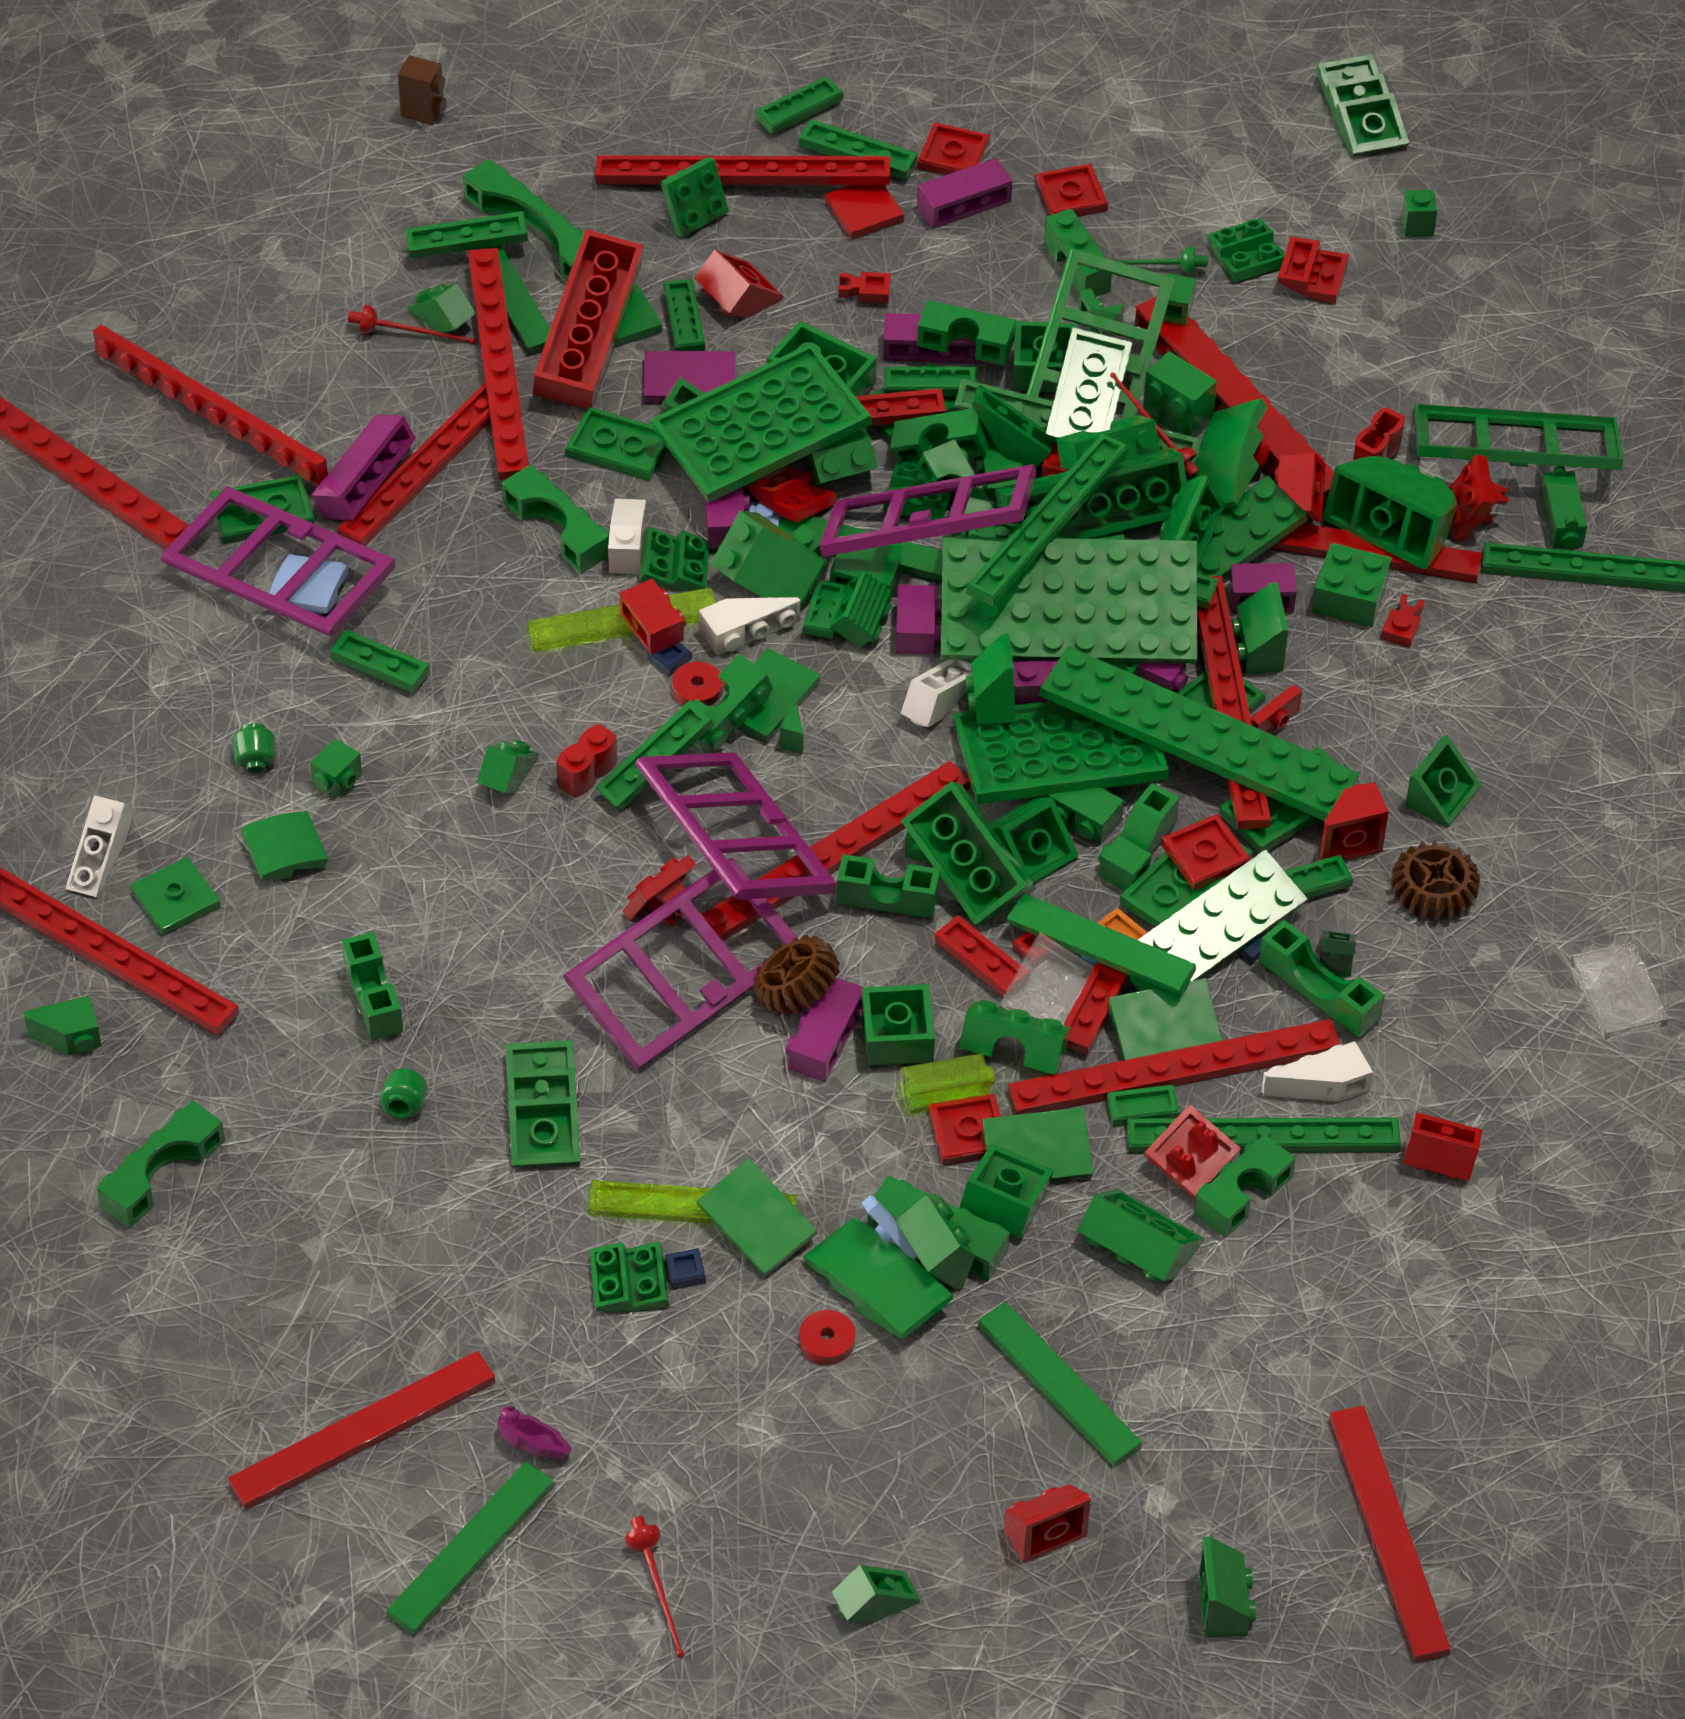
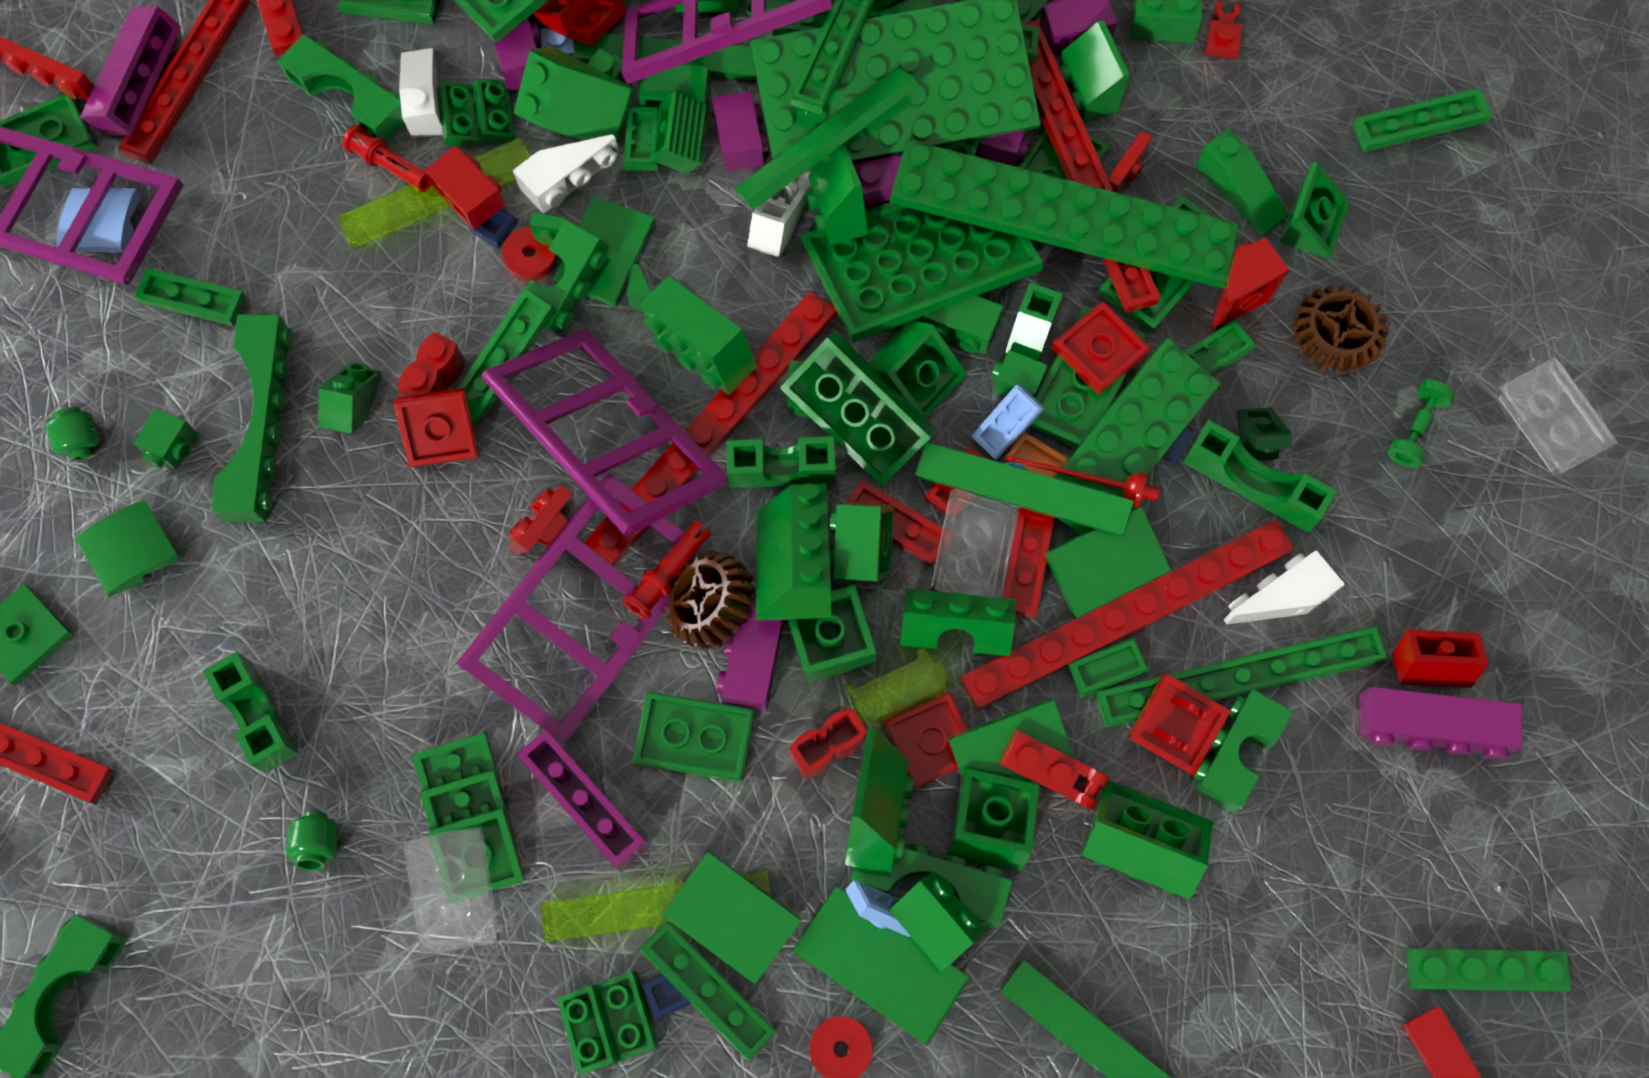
camera: 10 degrees left, 20 degrees up
none -> green arch [211,314,293,522]
none -> red pin [342,124,431,193]
none -> red tile [393,388,480,468]
none -> clear tile [403,827,500,956]
none -> magenta brick [517,729,650,873]
none -> green plate [529,212,566,246]
none -> red pin [622,520,711,620]
none -> green tile [632,691,755,783]
none -> green tile [638,920,777,1062]
none -> green brick [639,276,757,395]
none -> green tile [734,67,919,209]
none -> green slope [756,483,832,621]
none -> red brick [789,709,867,779]
none -> green brick [829,503,894,581]
none -> green slope [845,727,914,873]
none -> light blue plate [971,384,1045,460]
none -> red plate [999,729,1110,811]
none -> red sword [1007,455,1160,508]
none -> green slope [1196,128,1289,236]
none -> green plate [1352,88,1492,152]
none -> magenta brick [1358,687,1522,759]
none -> green wheel [1387,379,1455,468]
none -> green plate [1406,949,1571,992]

